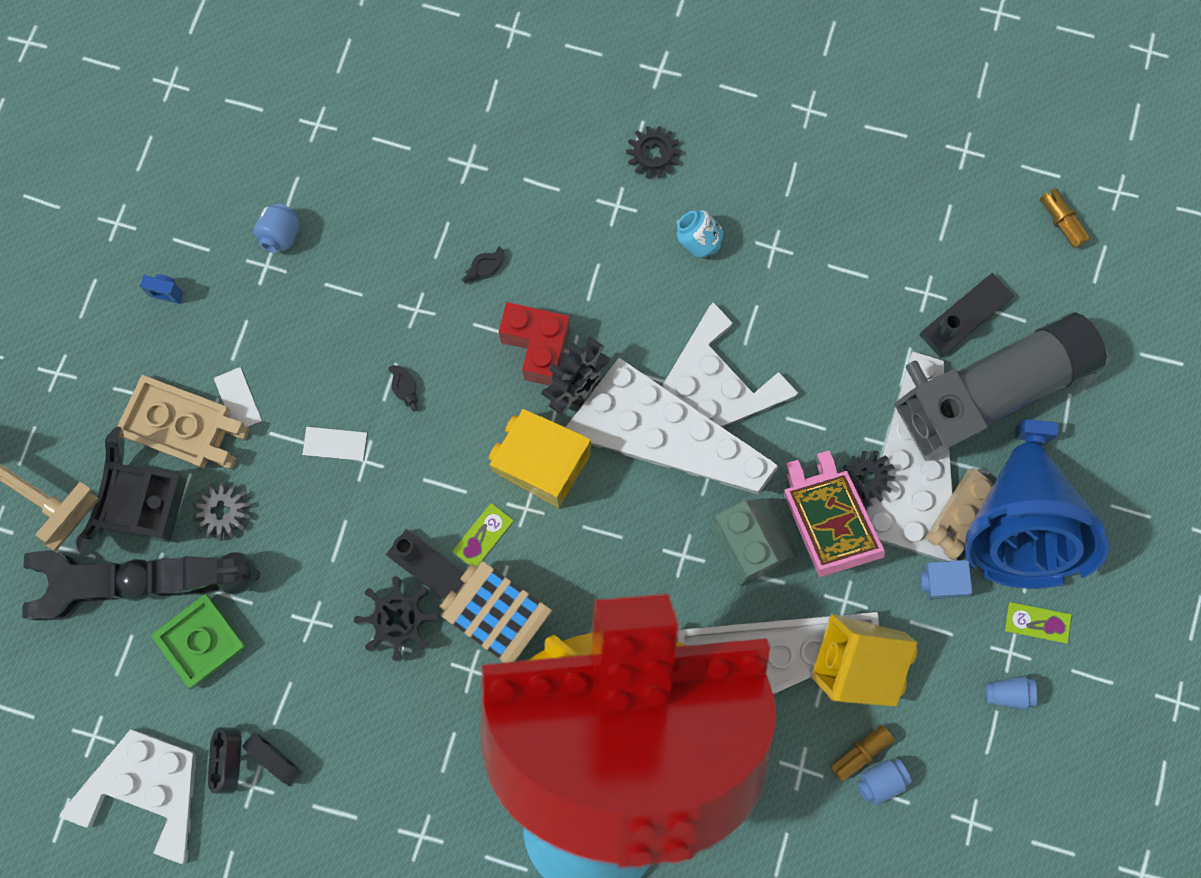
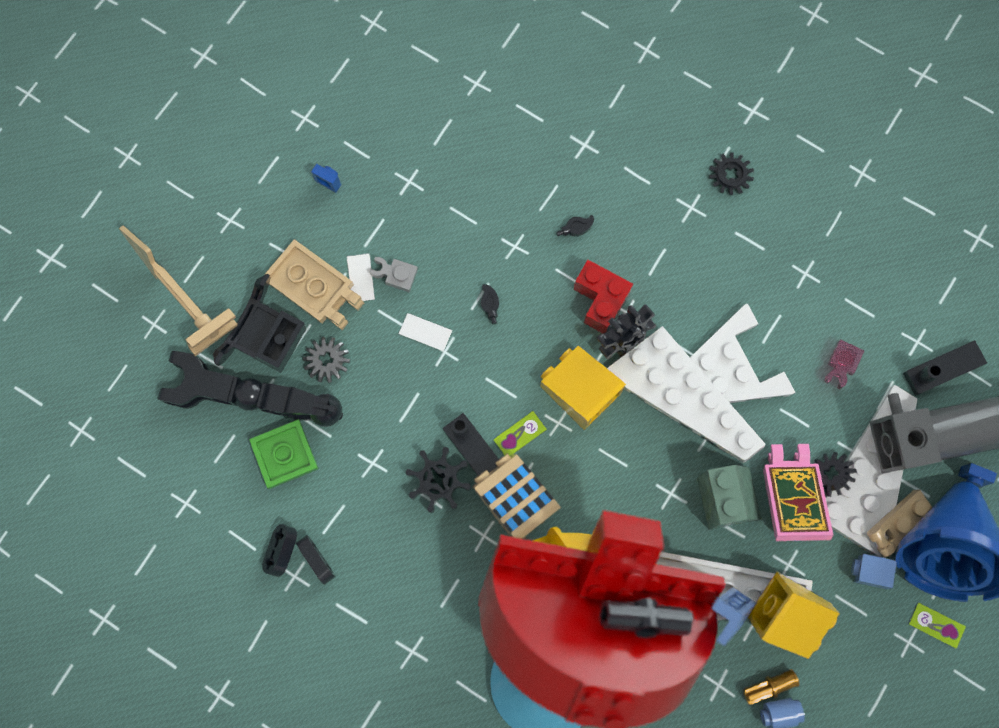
camera: 15 degrees right, 0 degrees up
white wing [59,729,197,864] -> none
medium blue head [253,204,301,253] -> none
medium azure head [676,210,724,258] -> none
medium blue cone [985,676,1037,710] -> none
none -> light grey plate [370,257,418,293]
none -> black piece [599,598,694,638]
none -> medium blue fence [712,587,756,646]
none -> clear pink plate [825,339,864,389]

